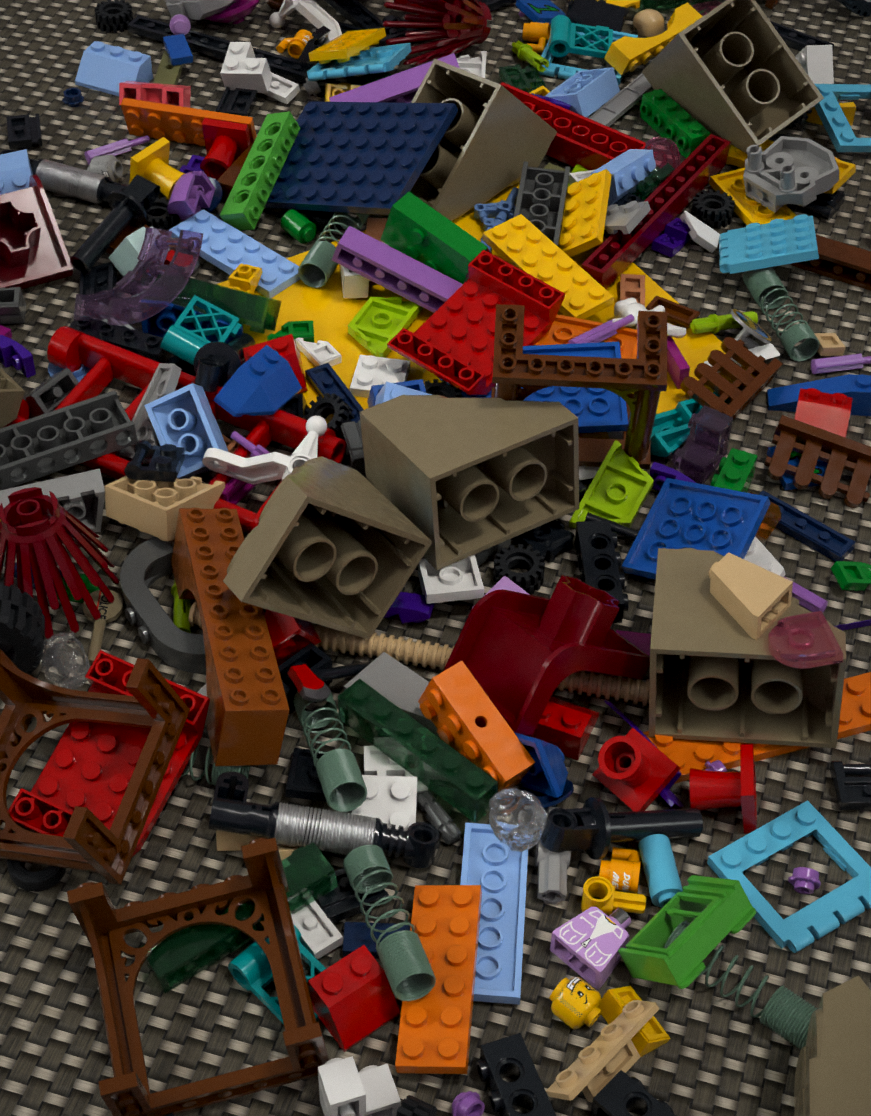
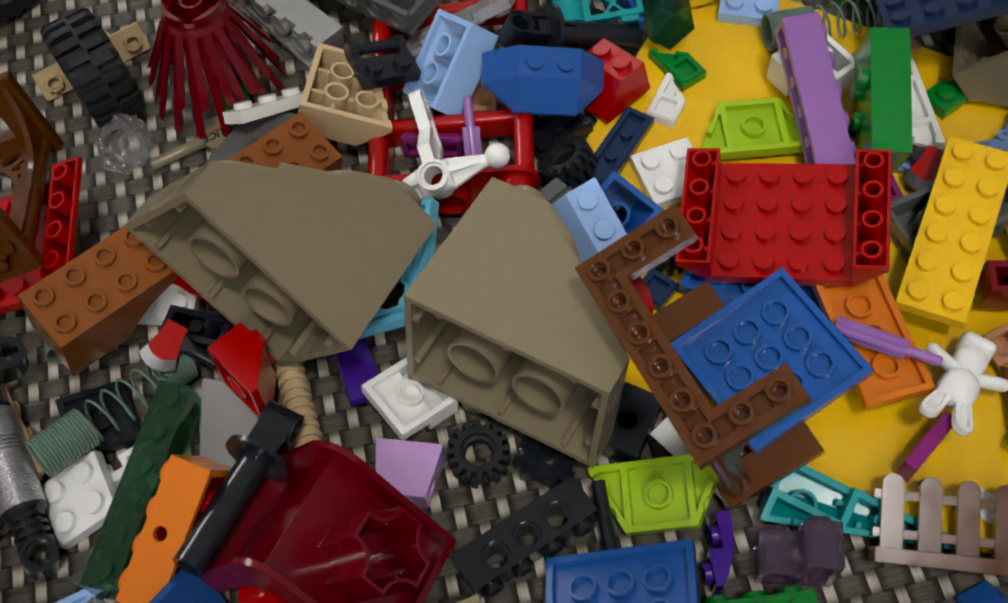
camera: 65 degrees right, 15 degrees up
none -> black piece [172,400,304,578]
none -> red slope [207,322,276,418]
none -> white plate [222,87,303,124]

